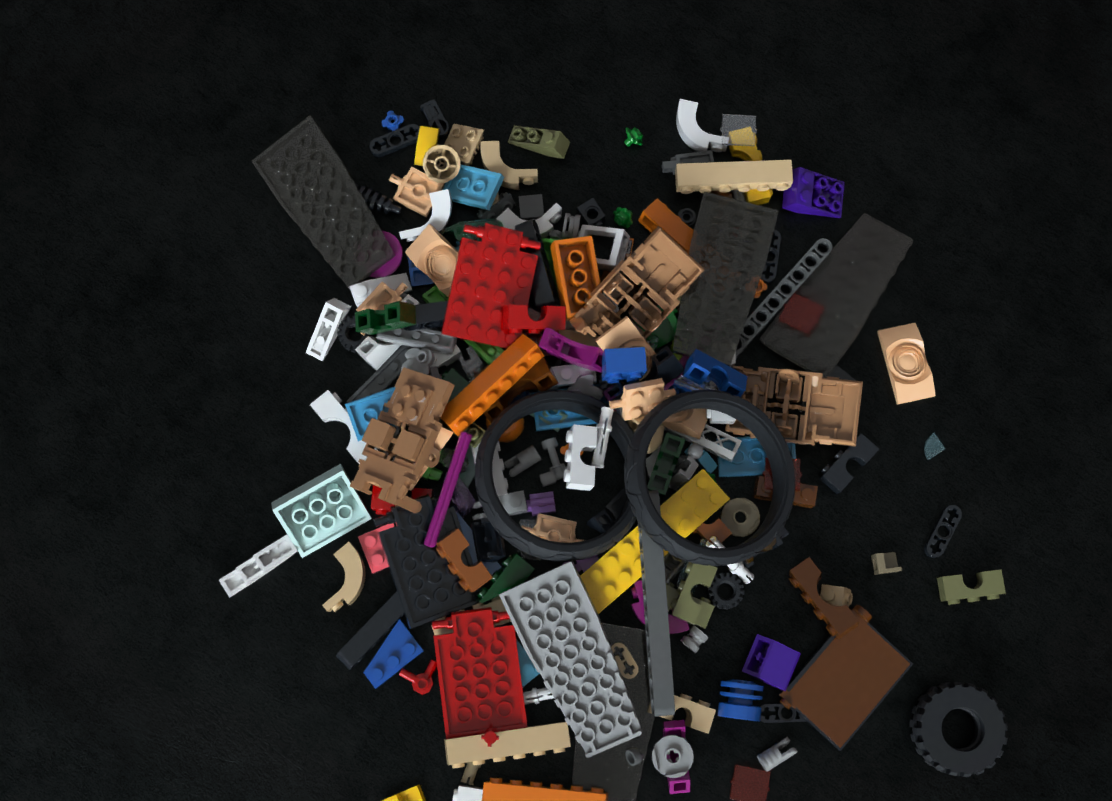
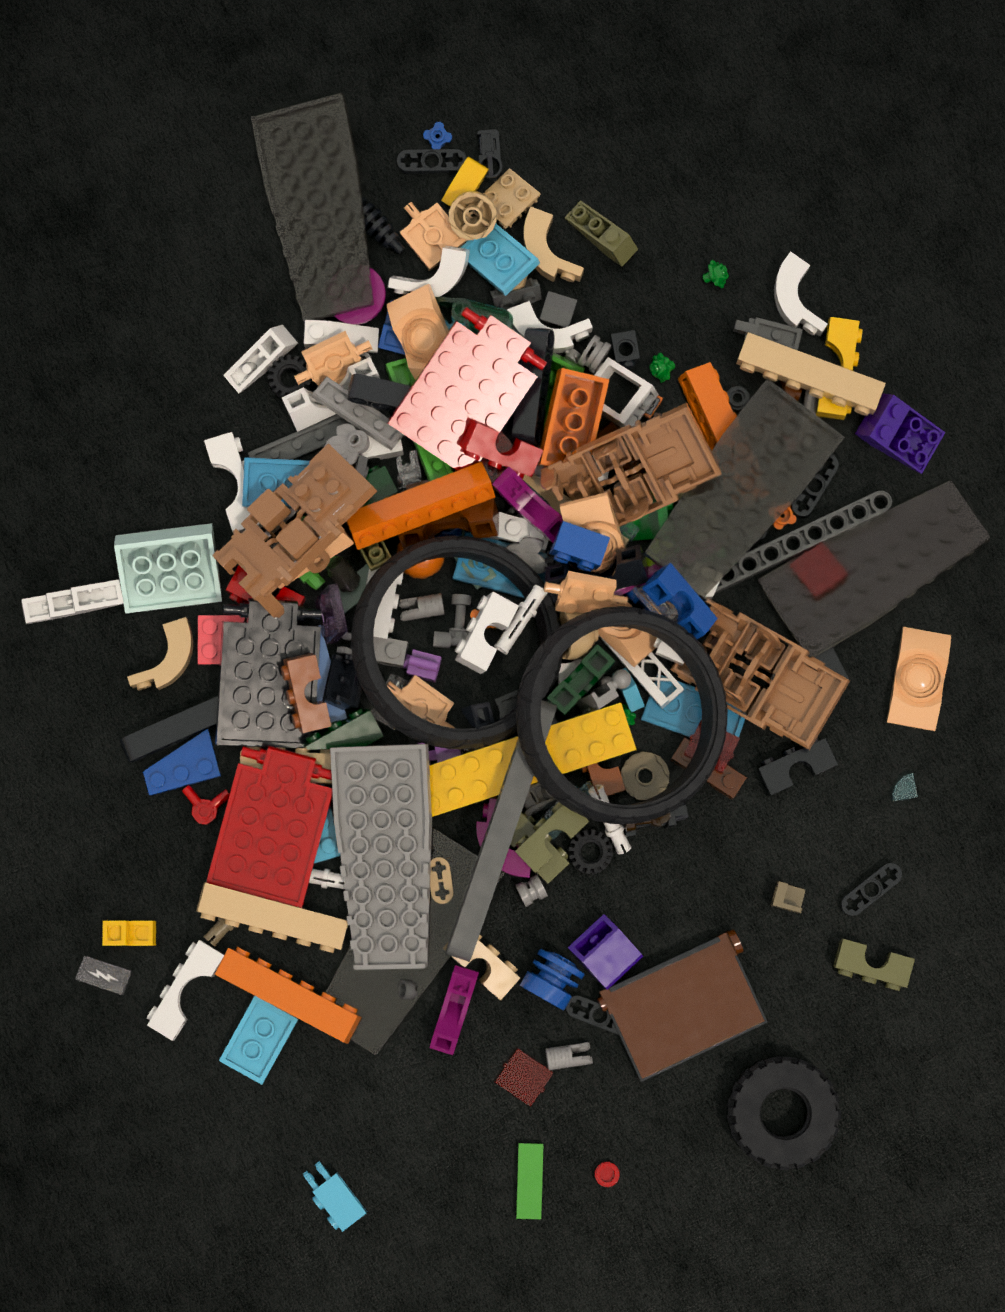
camera: 20 degrees right, 5 degrees up
dark green arch [355,301,416,335] -> none
magenta axle [424,431,472,547] -> none
red piece [481,728,499,747] -> none
light grey plate [652,735,694,778] -> none
clear piece [720,114,757,147] -> none
reddish brown arch [789,557,859,639] -> none
tan bracket [820,584,853,607] -> none

